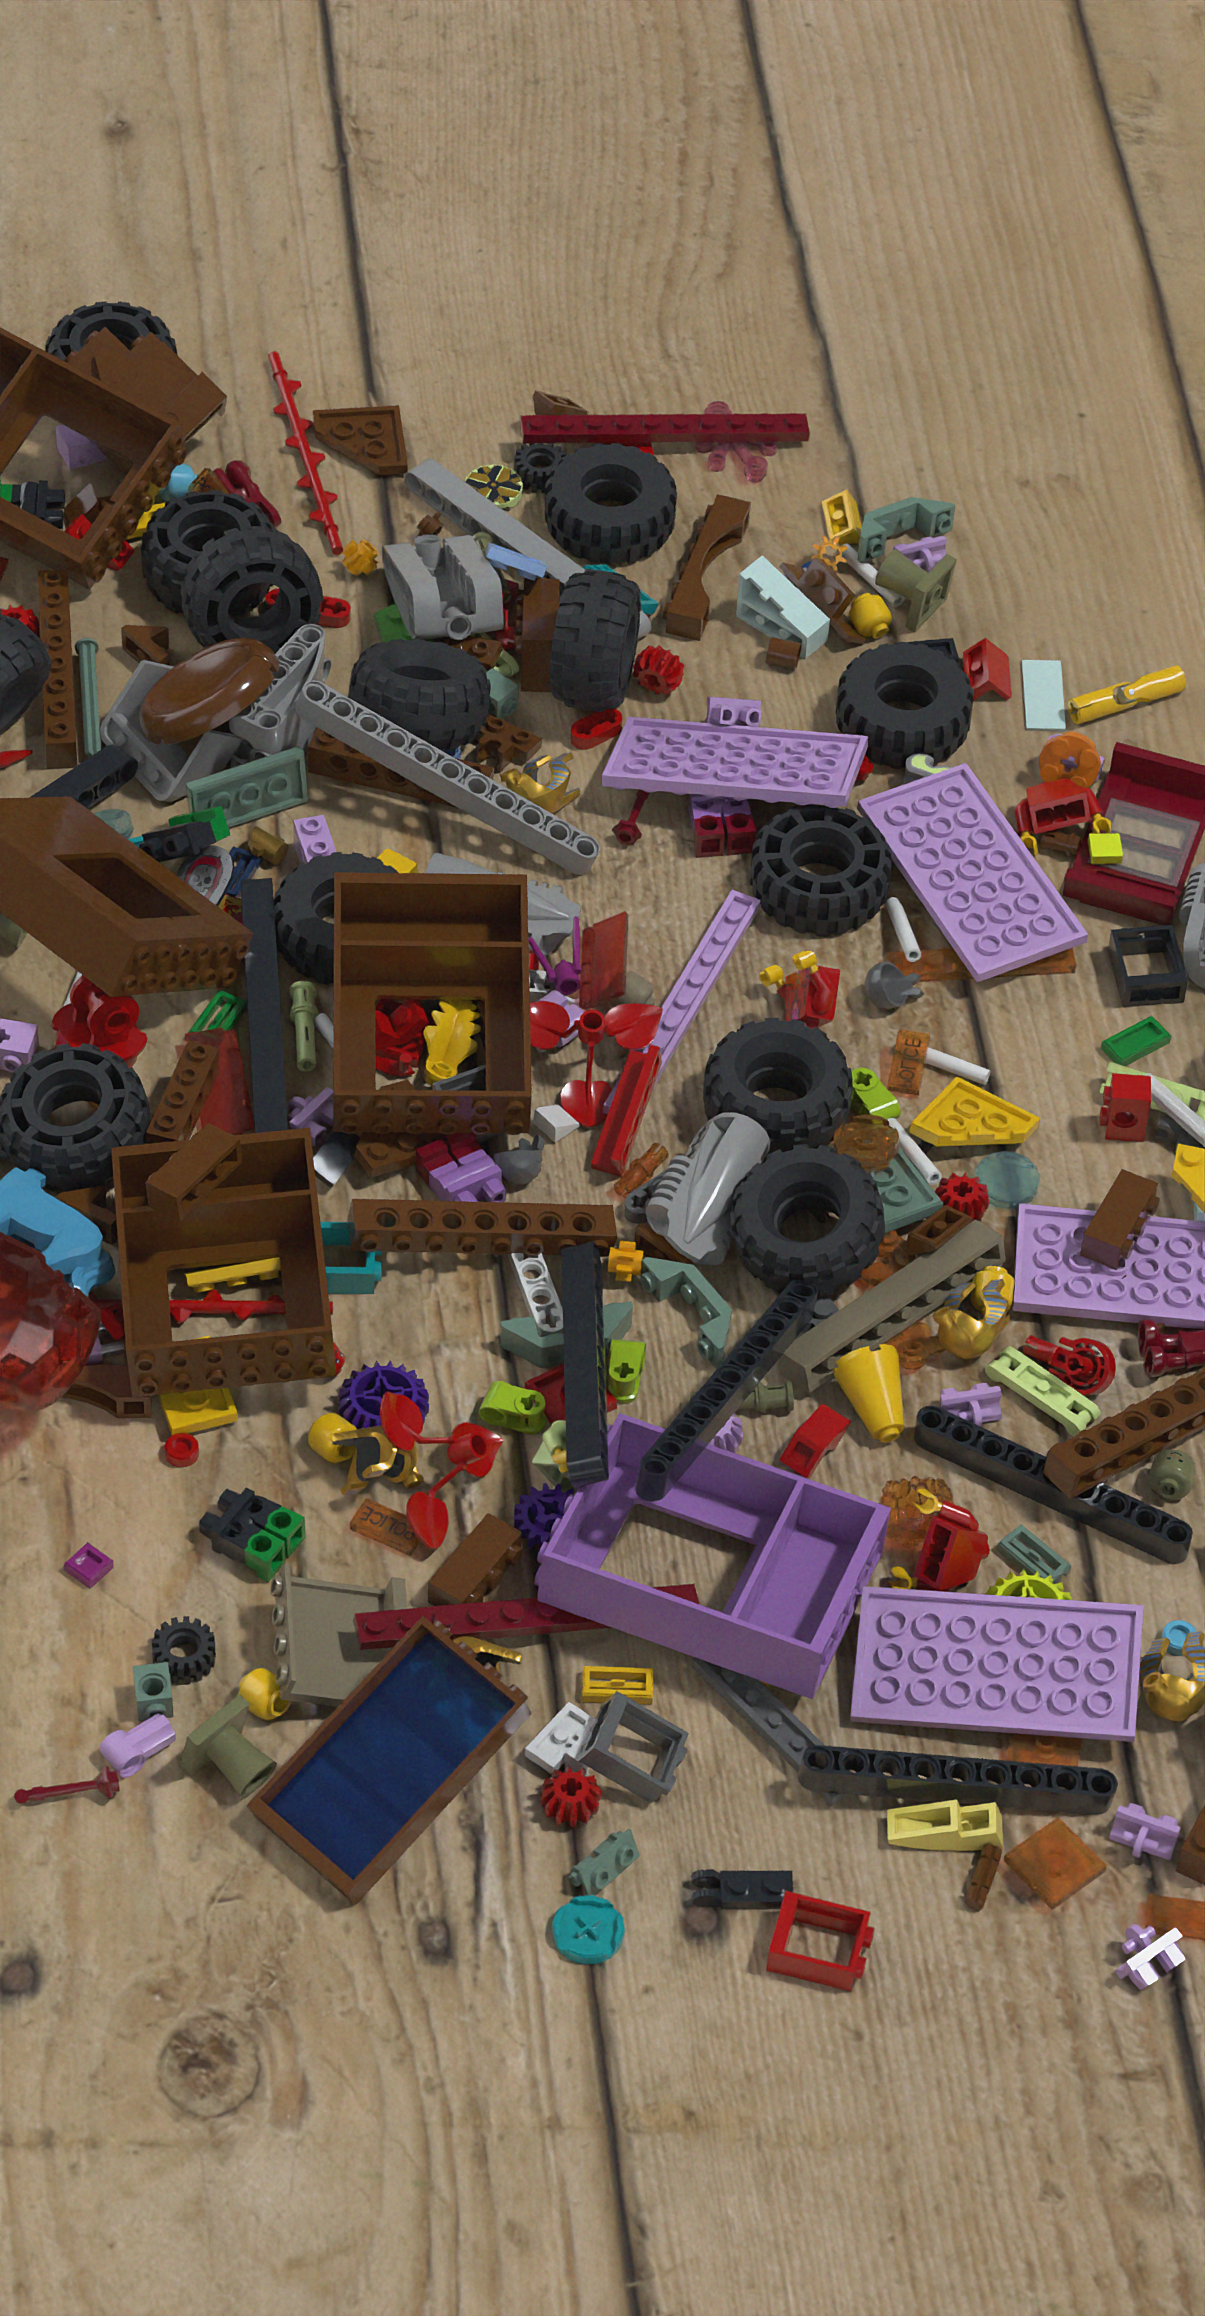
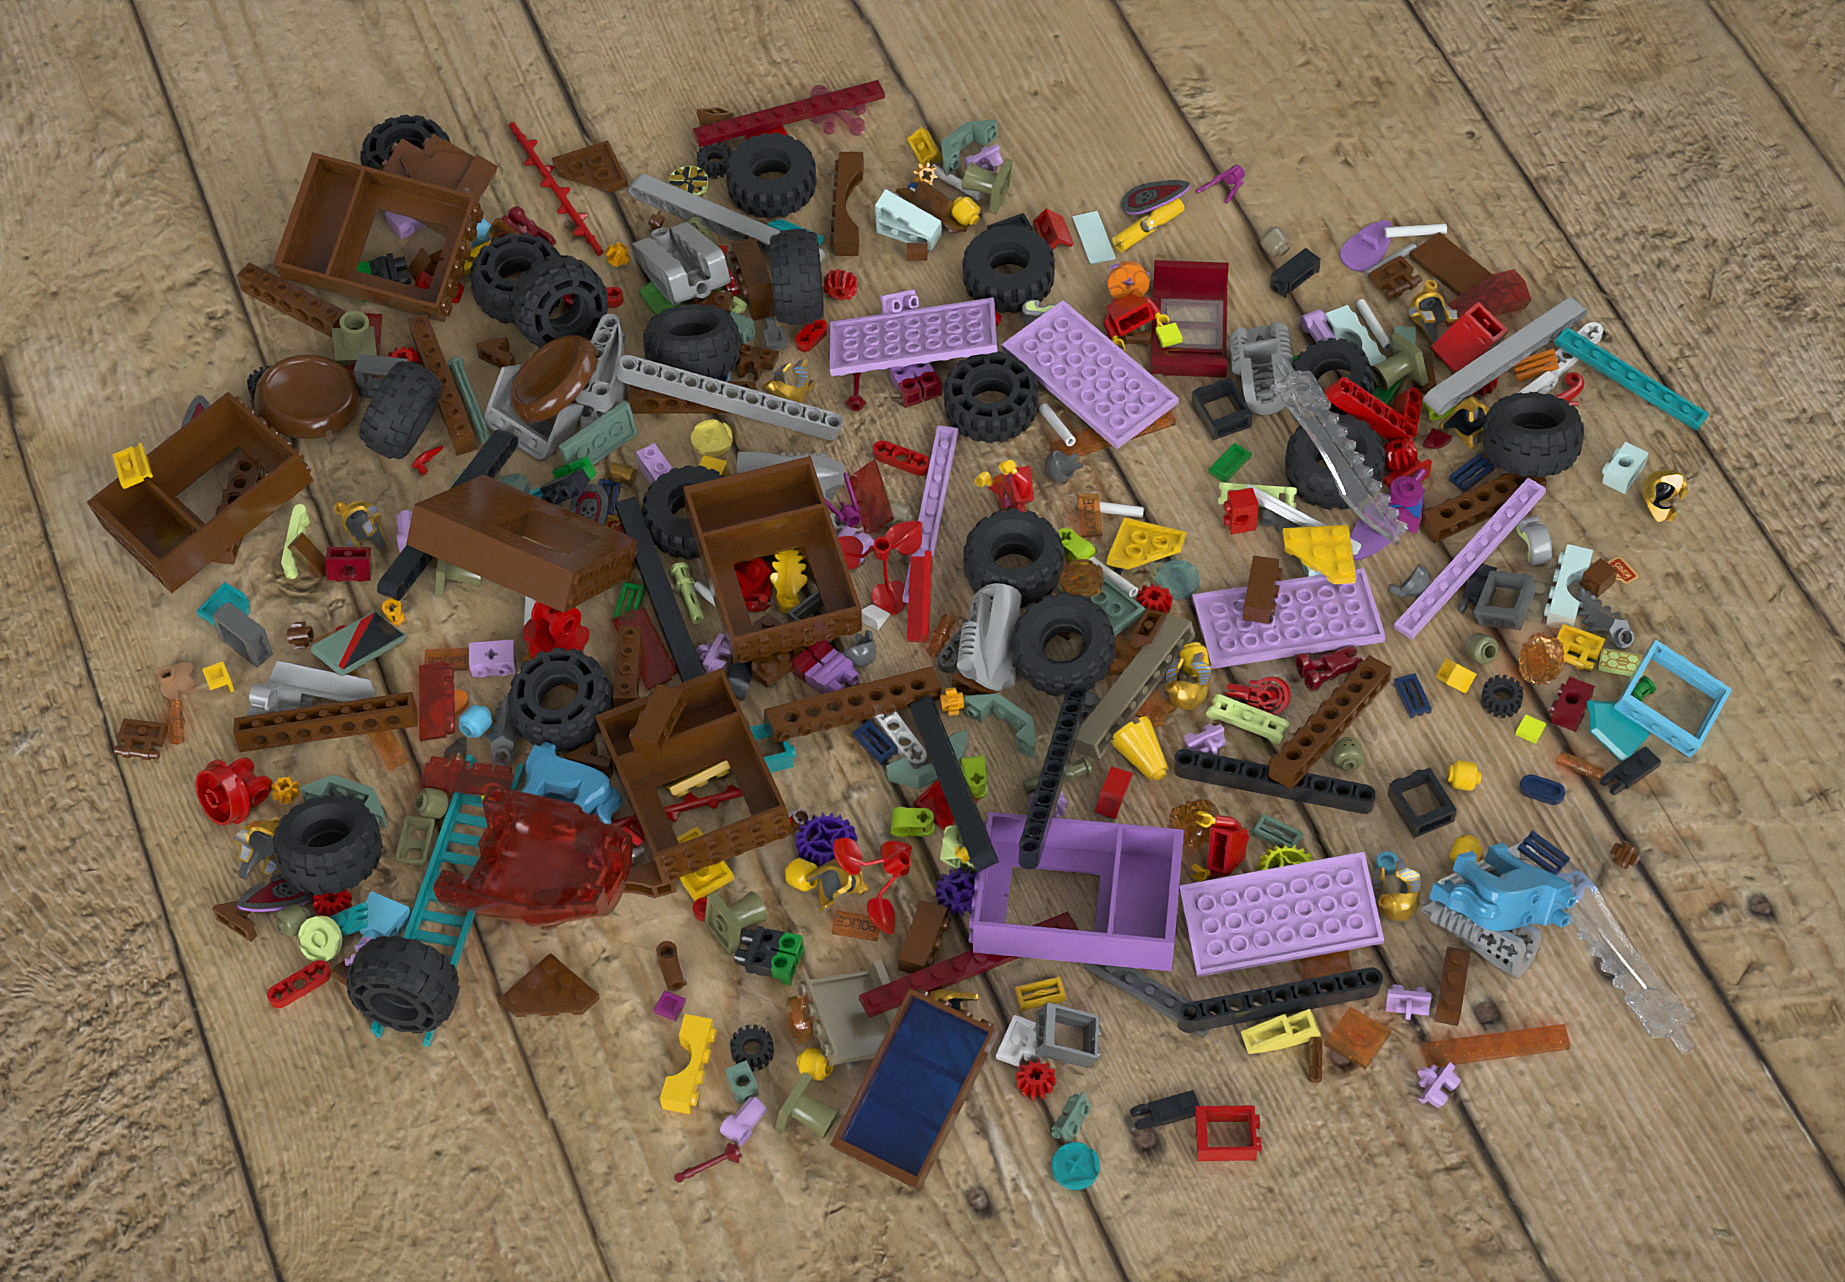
camera: 10 degrees left, 5 degrees up
light blue plate [485,542,547,580] -> none
none -> reddish brown piece [656,941,687,991]
none -> yellow arch [660,1014,717,1114]
none -> light yellow tile [690,419,733,457]
none -> olive plant [704,891,767,956]
none -> dark grey plate [763,316,788,350]
none -> clear orange plate [786,996,811,1045]
none -> reddish brown plate [788,809,811,831]
none -> dark blue tile [852,720,899,765]
none -> red beam [873,440,930,476]
none -> shield [1121,180,1191,215]

